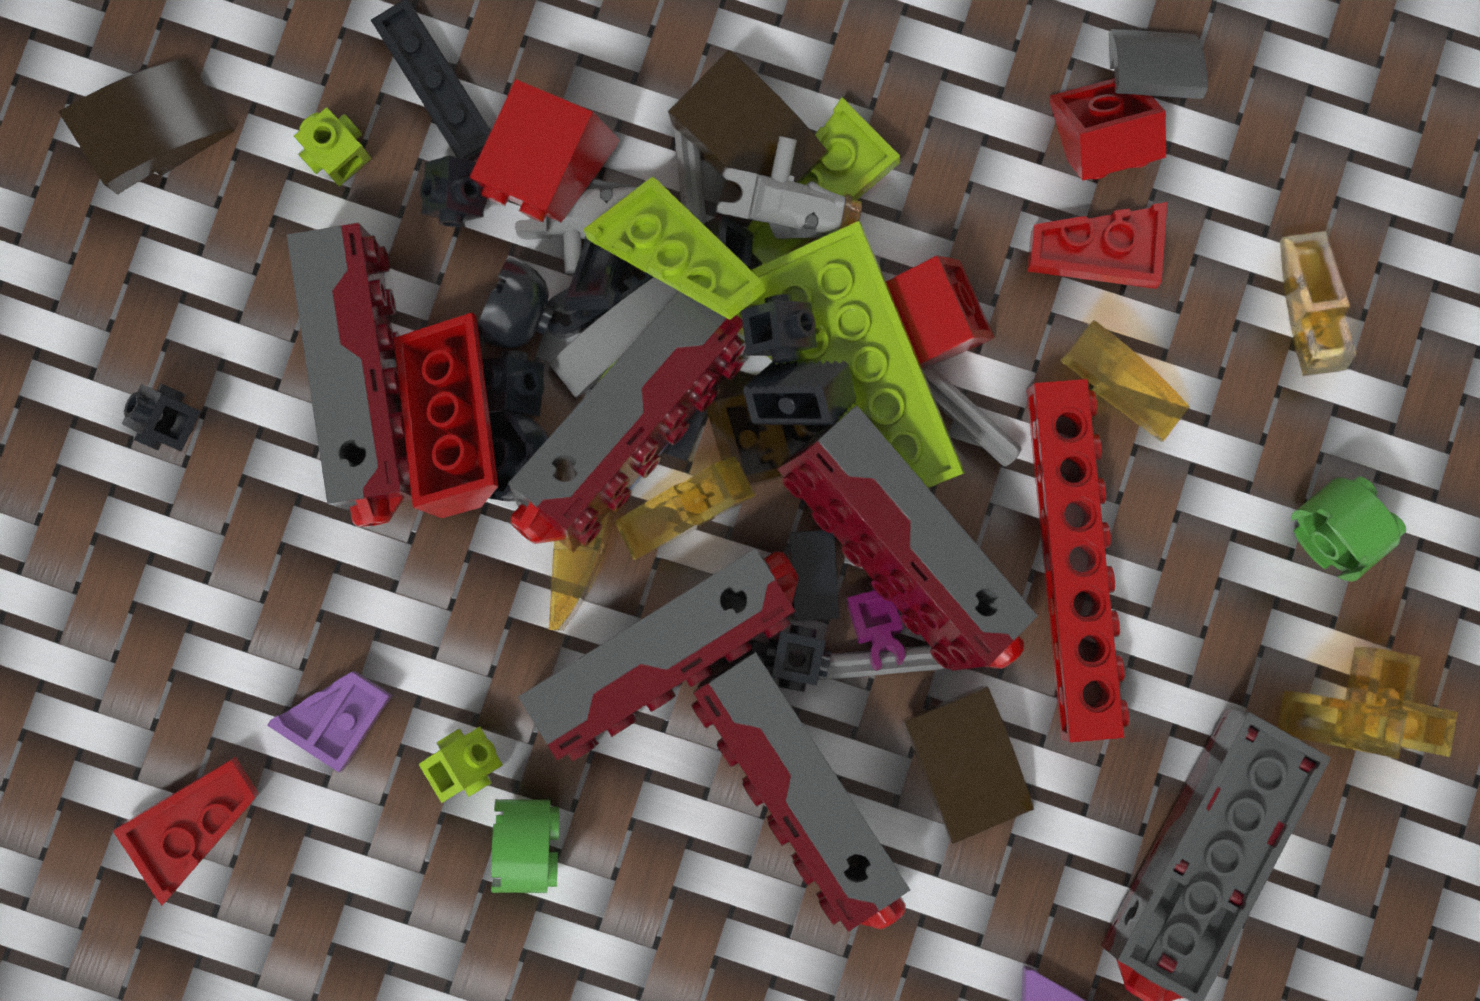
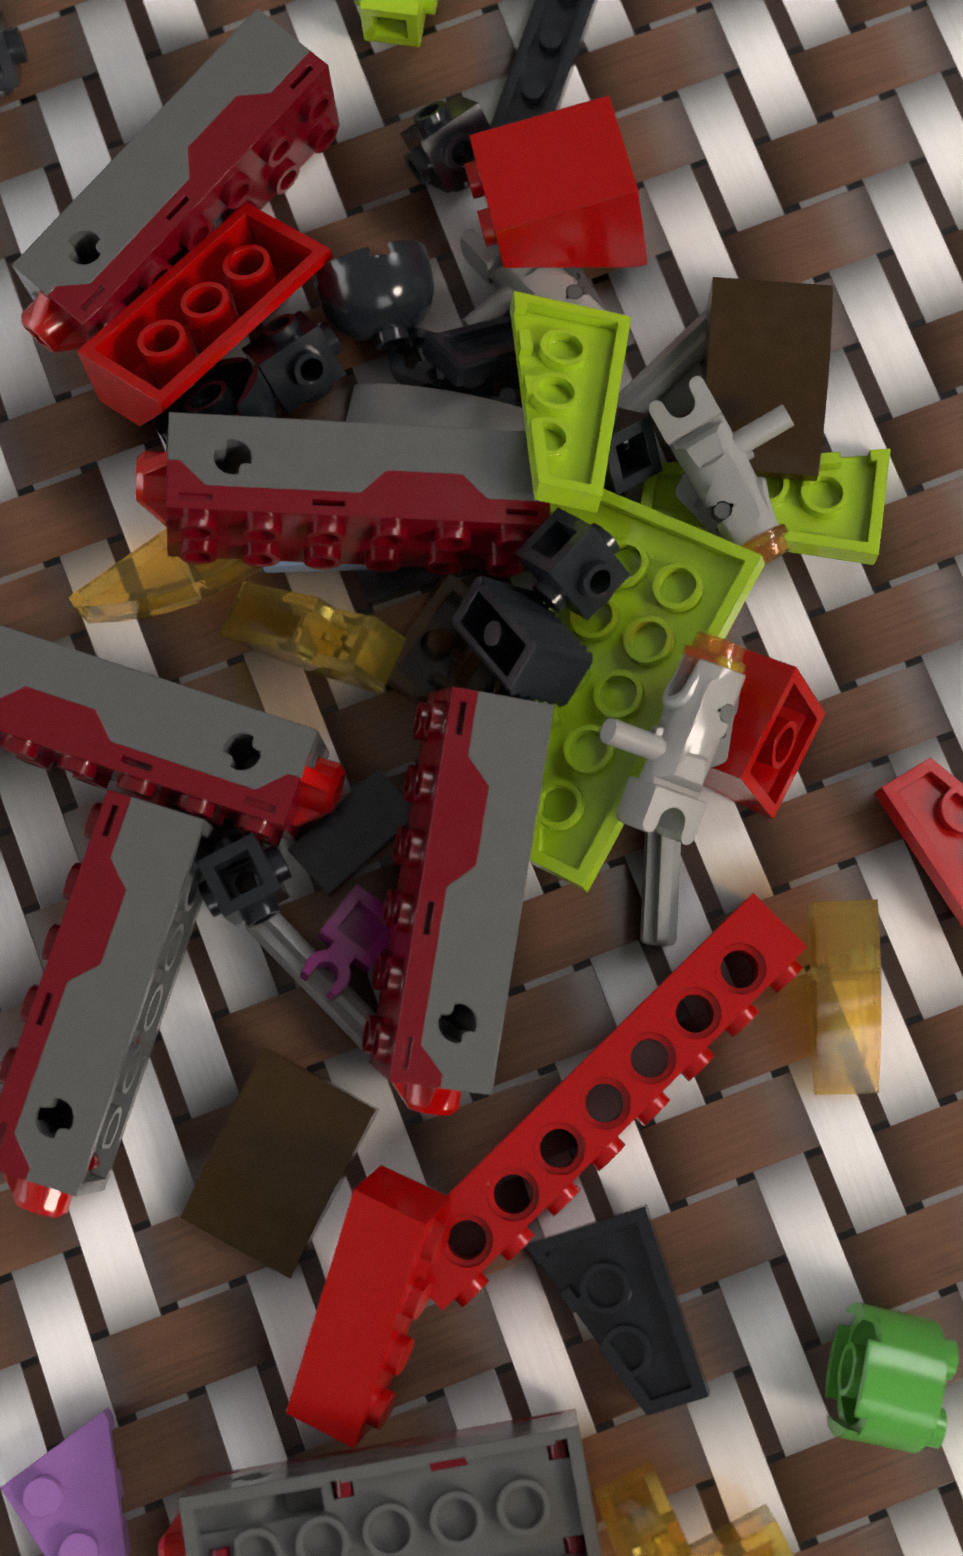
camera: 60 degrees right, 5 degrees down
none -> red brick [286,1165,451,1448]
none -> black wing [525,1204,710,1416]
none -> light grey piece [600,632,747,845]

